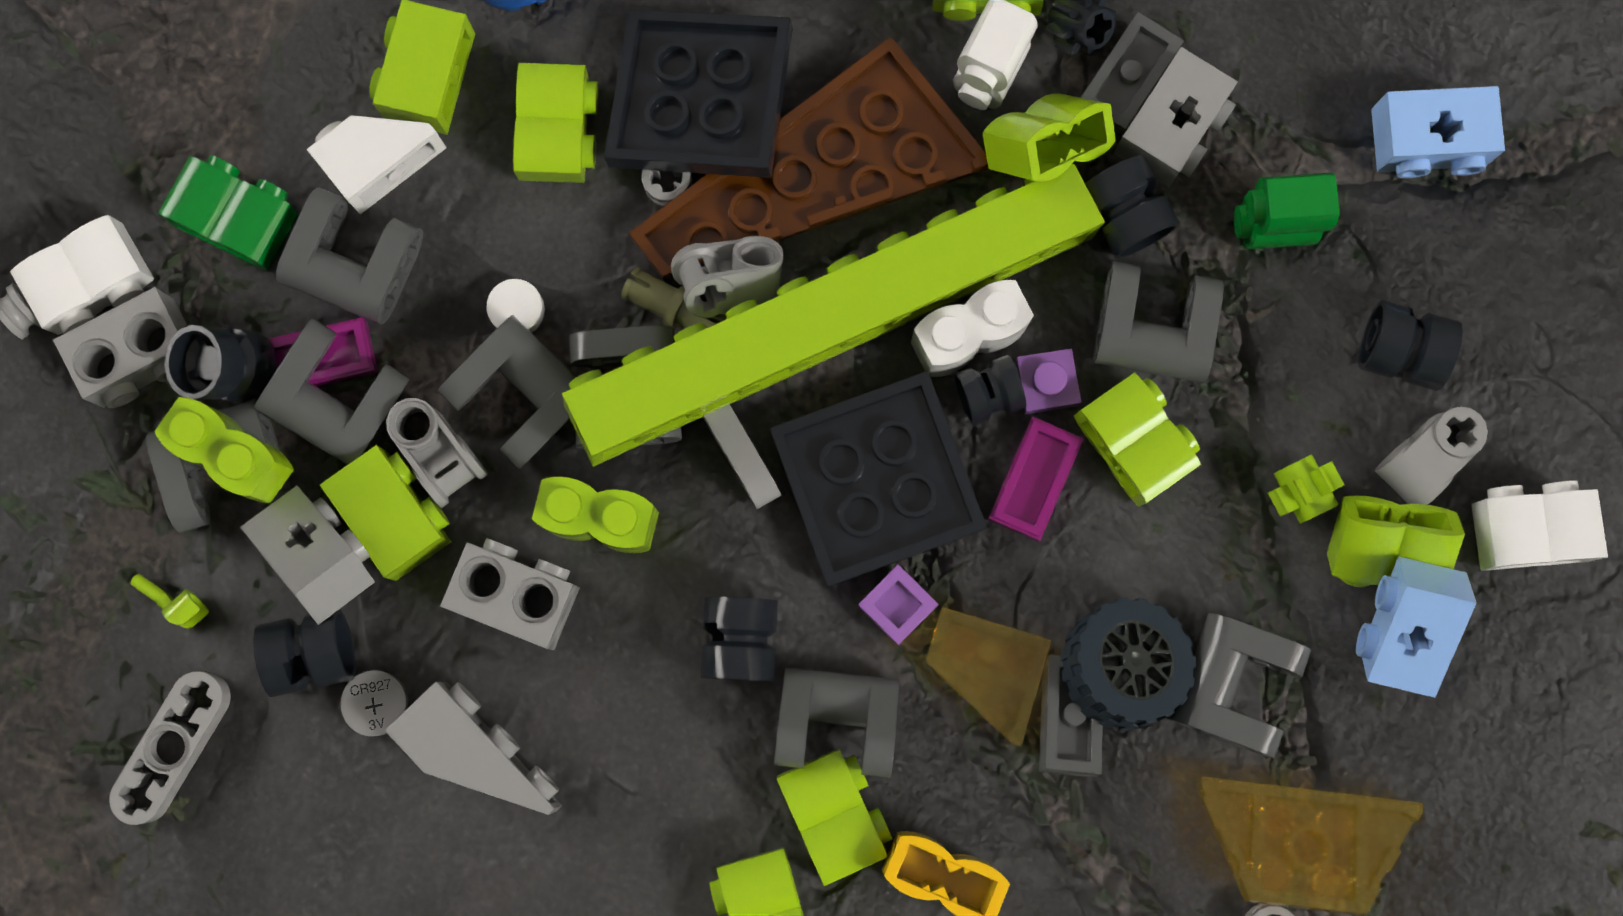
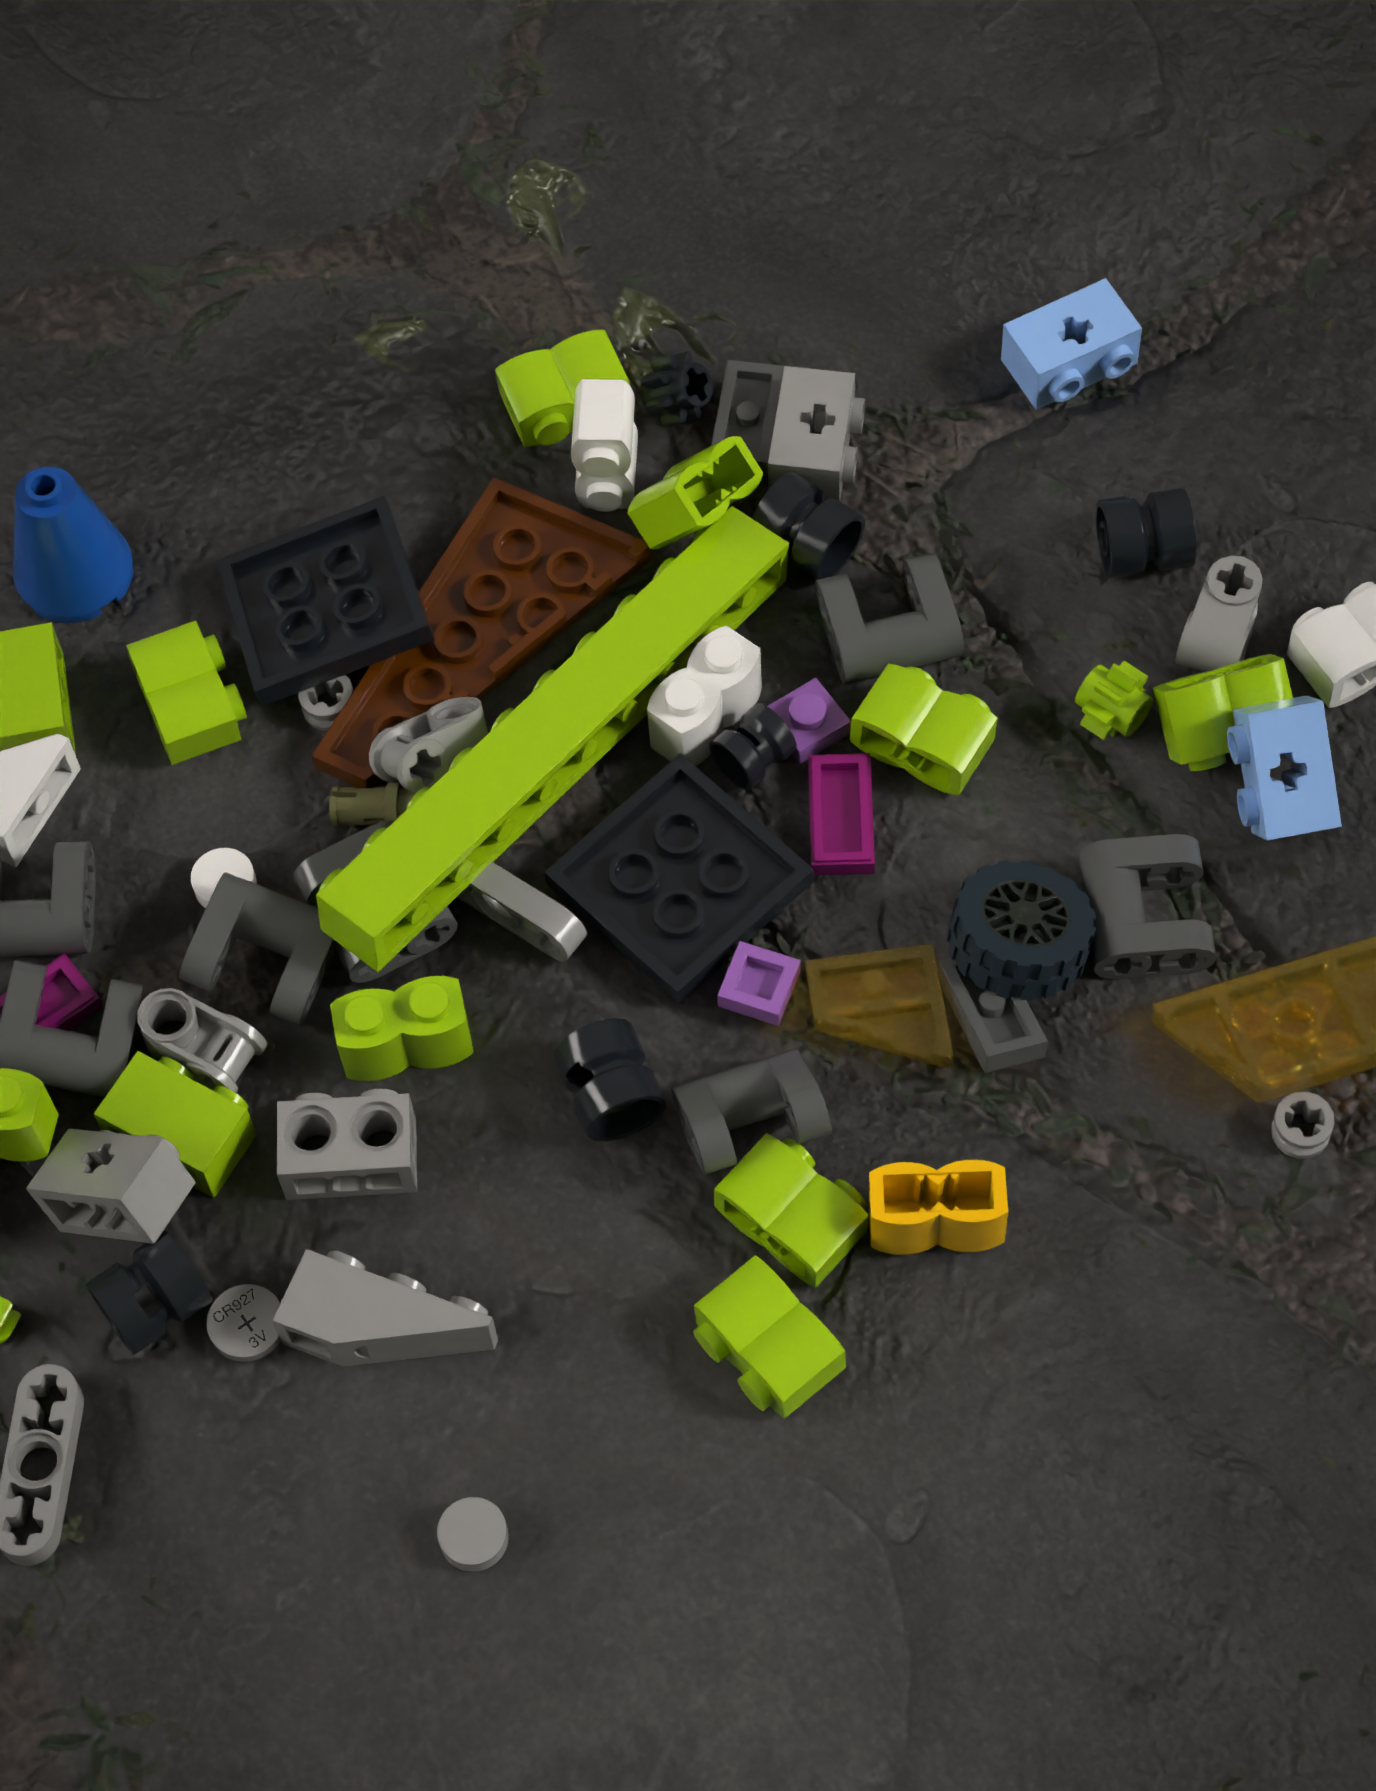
camera: 20 degrees left, 20 degrees down
green brick [1234,172,1340,249] -> none

